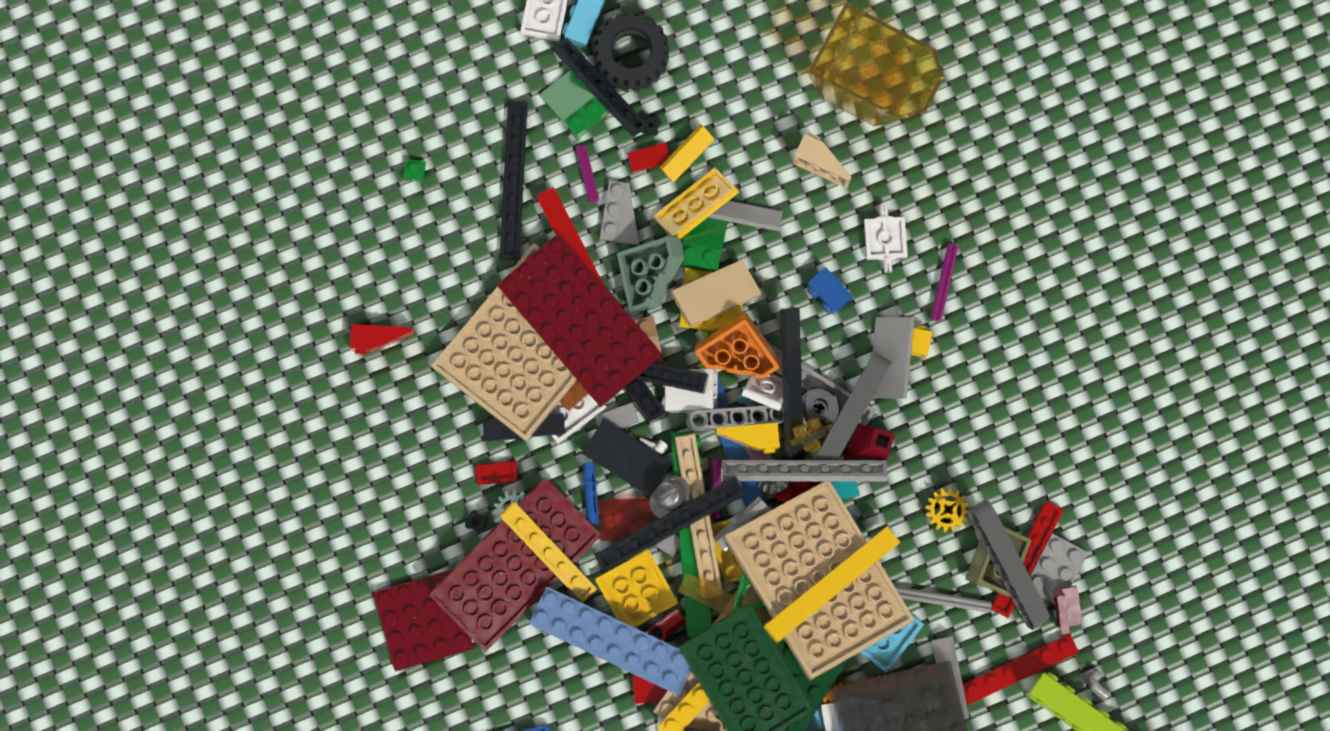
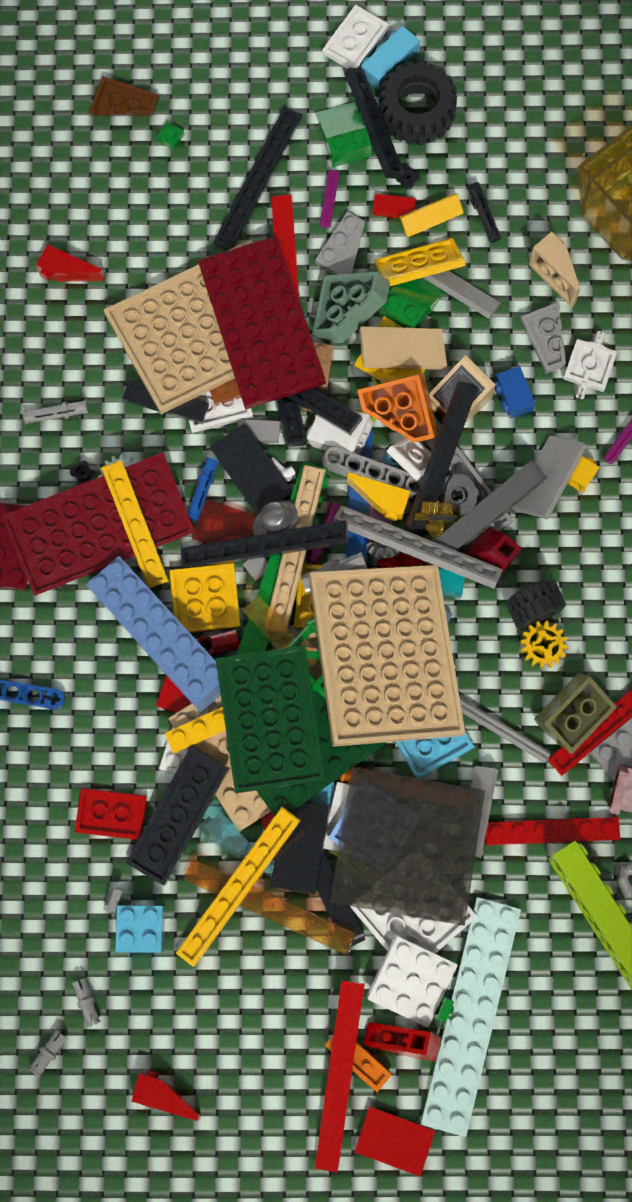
camera: 30 degrees right, 5 degrees down
red tile [476,461,518,486] -> none
yellow tile [764,527,900,643] -> none
dark grey beam [967,500,1050,630] -> none
none -> light grey pin [23,400,88,424]
none -> reddish brown wing [88,76,160,116]
none -> slope [429,355,495,422]
none -> black pin [467,182,502,243]
none -> black tyre [505,580,566,628]
none -> light grey wing [520,302,566,374]

